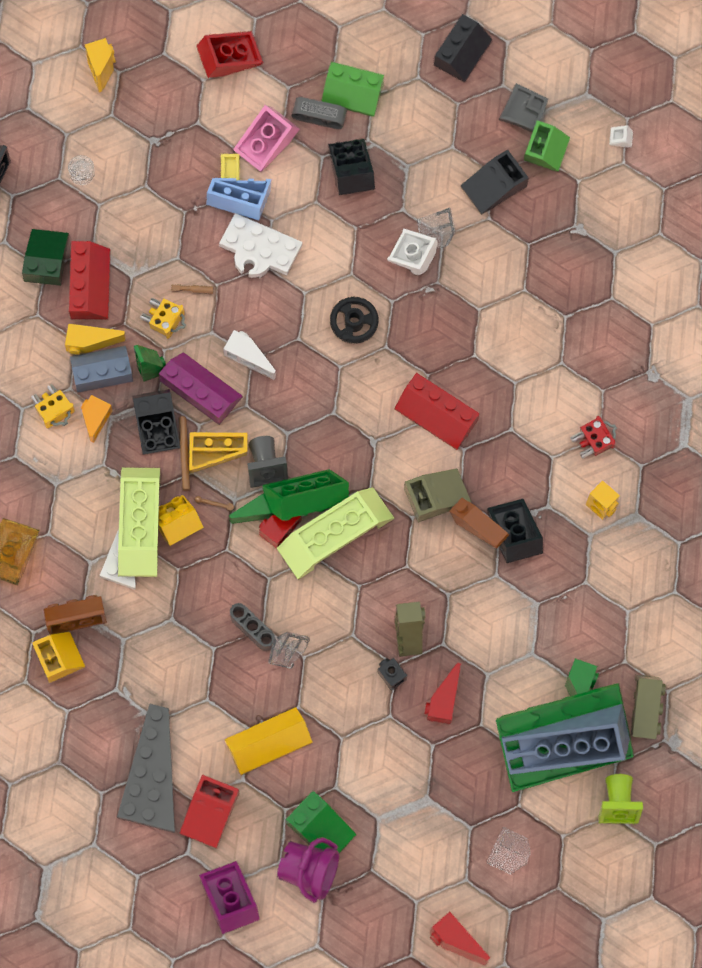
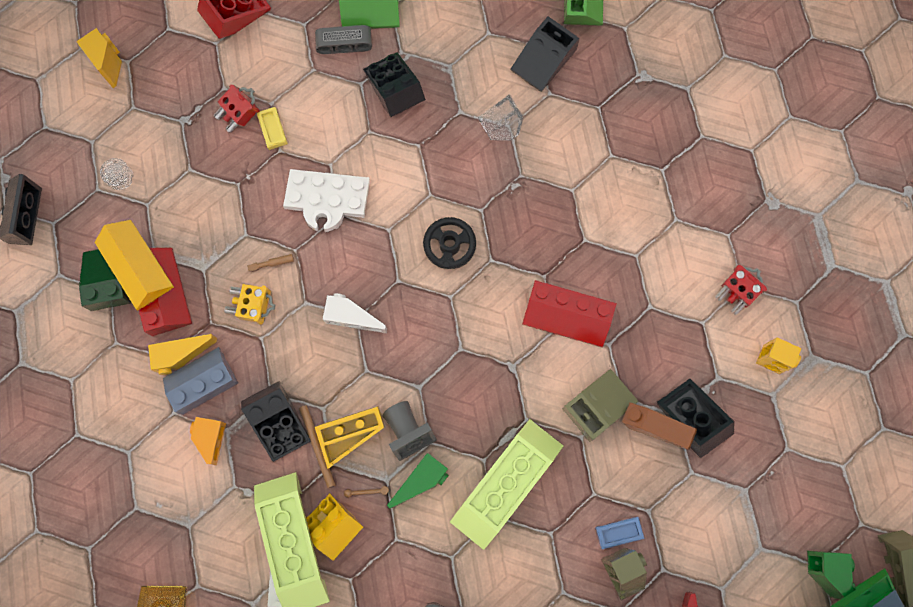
camera: 10 degrees left, 5 degrees up
yellow piece [31,384,75,428] -> none
green slope [134,345,166,382] -> none
magenta slope [159,352,243,425] -> none
light blue wedge [206,178,272,221] -> none
bright pink slope [233,105,299,172] -> none
red slope [259,515,302,549] -> none
green slope [262,469,349,520] -> none
white slope [387,228,438,275] -> none
none -> yellow slope [94,220,174,310]
none -> red piece [214,84,260,133]
none -> medium blue tile [595,517,644,549]

